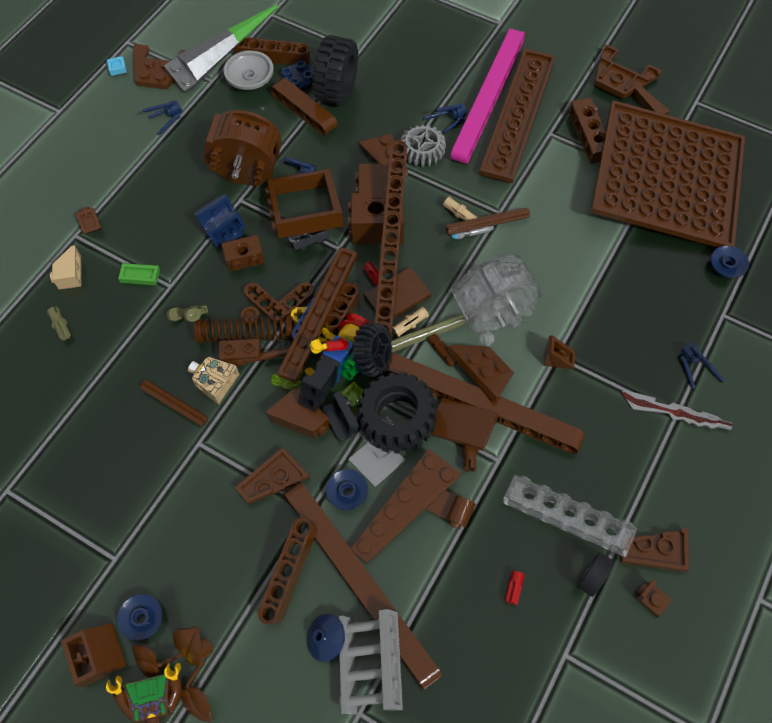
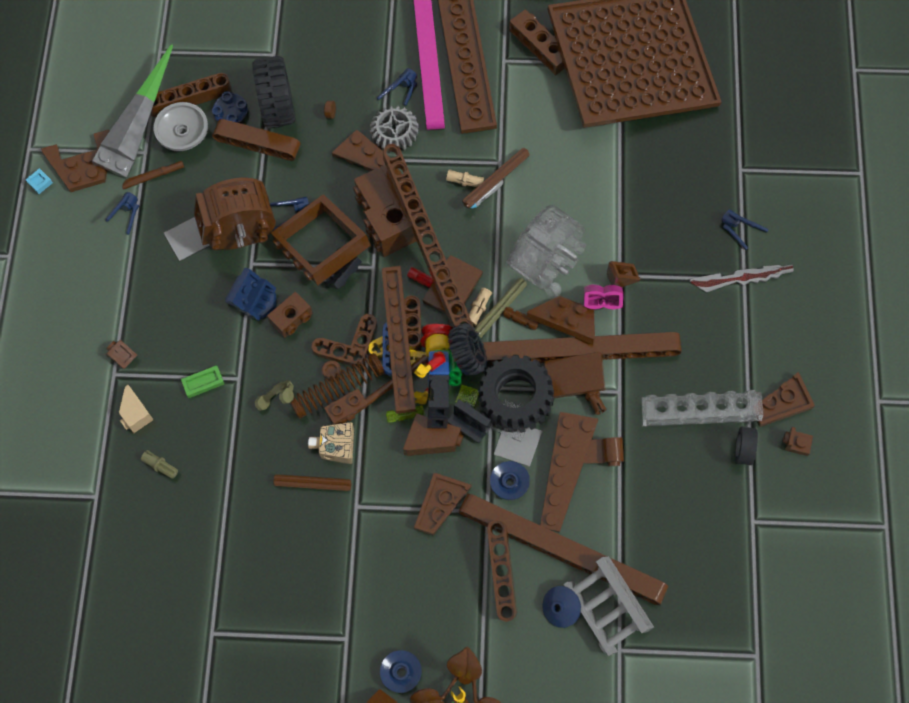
camera: 25 degrees left, 5 degrees up
red piece [505,571,525,605] -> none
dark blue dish [711,246,749,278] -> none
none -> reddish brown piece [122,161,184,189]
none -> light grey piece [164,217,209,261]
none -> reddish brown tile [324,100,336,119]
none -> dark pink brick [584,284,623,310]

